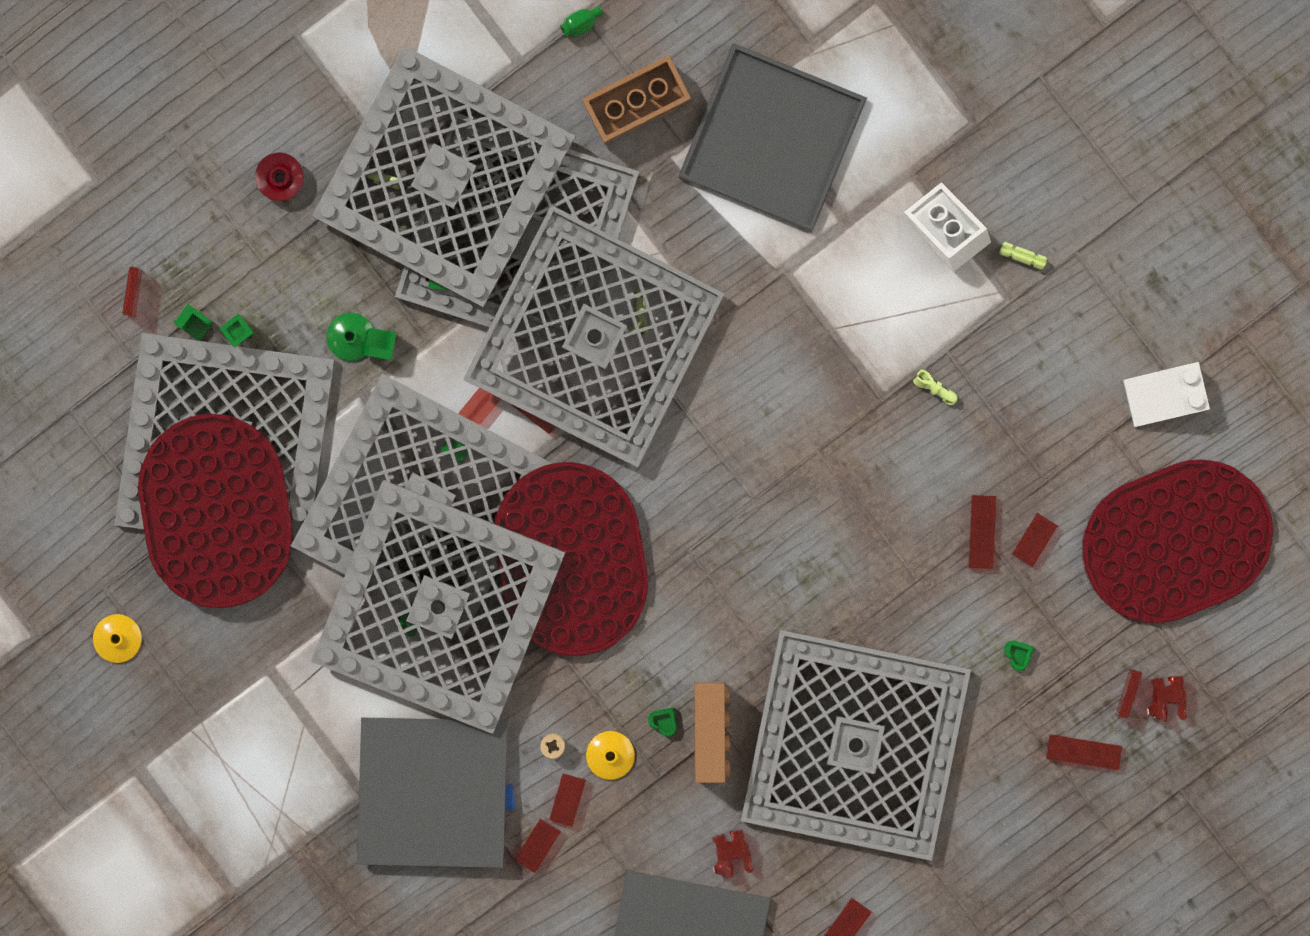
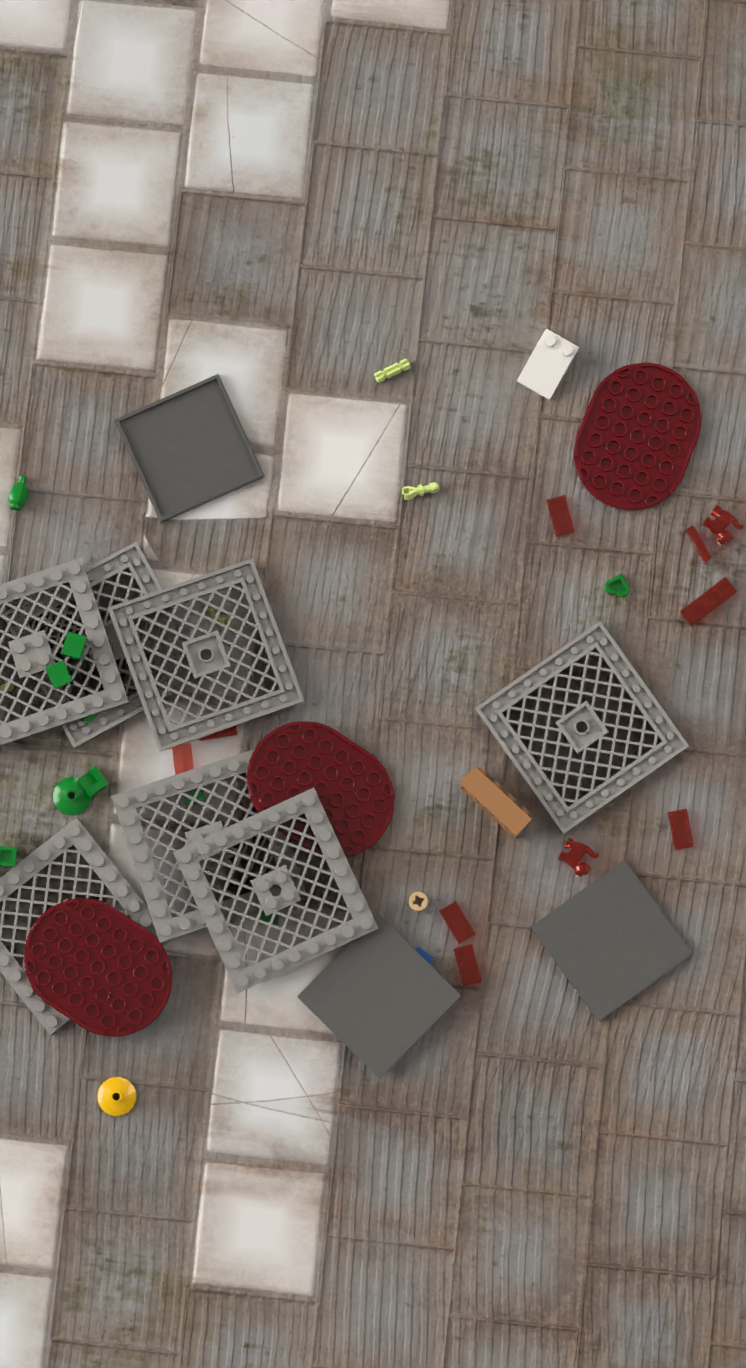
camera: 45 degrees left, 5 degrees down
medium nougat brick [582,55,691,146] -> none
yellow dish [586,731,635,780] -> none
green tile [648,707,677,737] -> none
white slope [904,182,991,272] -> none
clear red tile [968,495,996,569] -> none
none -> green panel [45,660,74,689]
none -> green panel [61,632,88,661]

